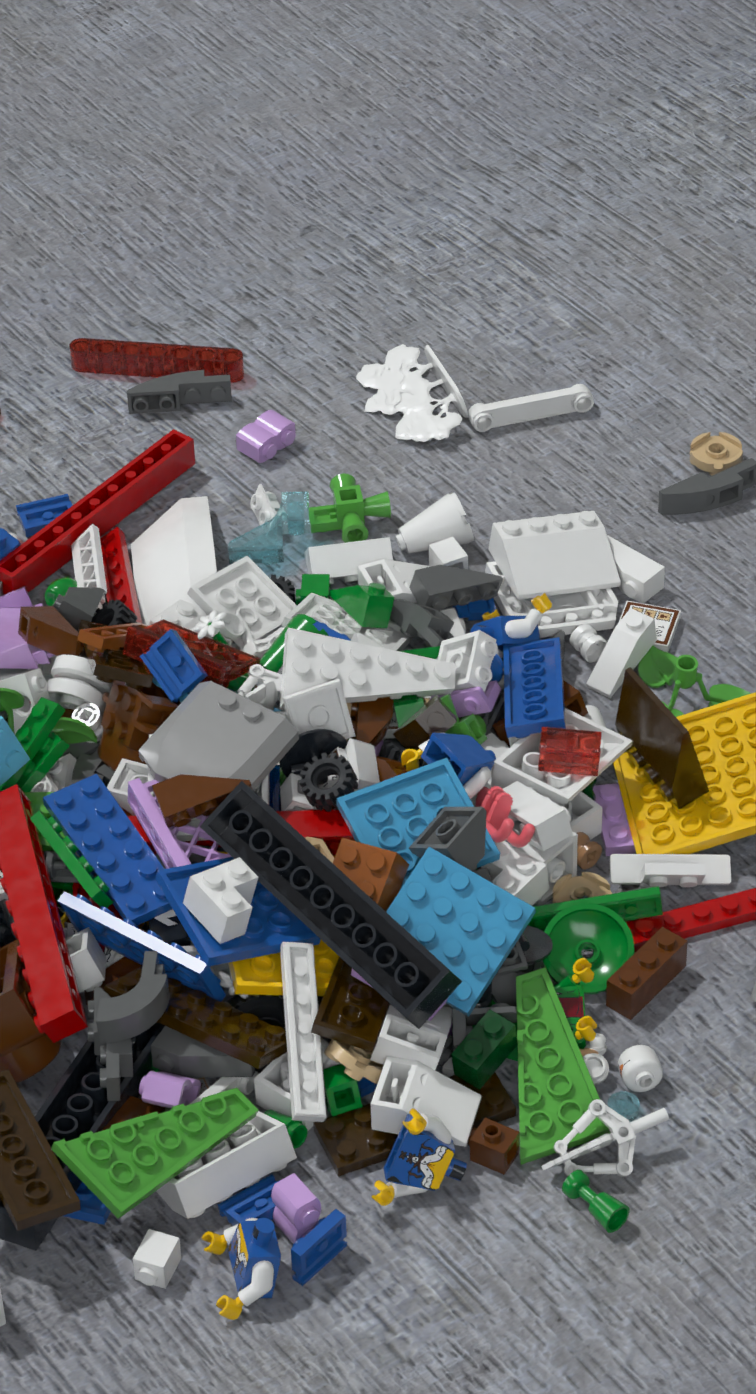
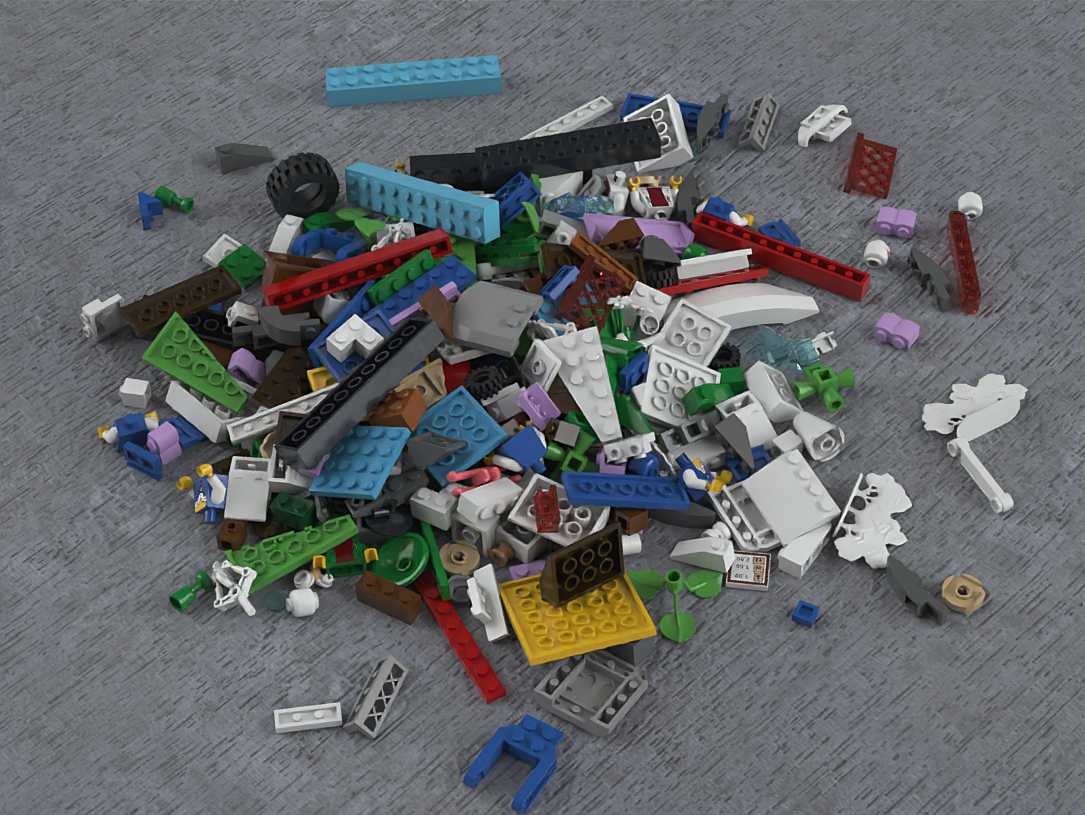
camera: 80 degrees right, 5 degrees up
none -> white bracket [226,301,258,327]
none -> lavender bracket [516,382,561,431]
none -> blue plate [791,600,820,628]
none -> white plant [832,473,912,569]
none -> white head [863,240,890,269]
none -> lavender brick [875,207,917,238]
none -> white head [958,192,983,220]

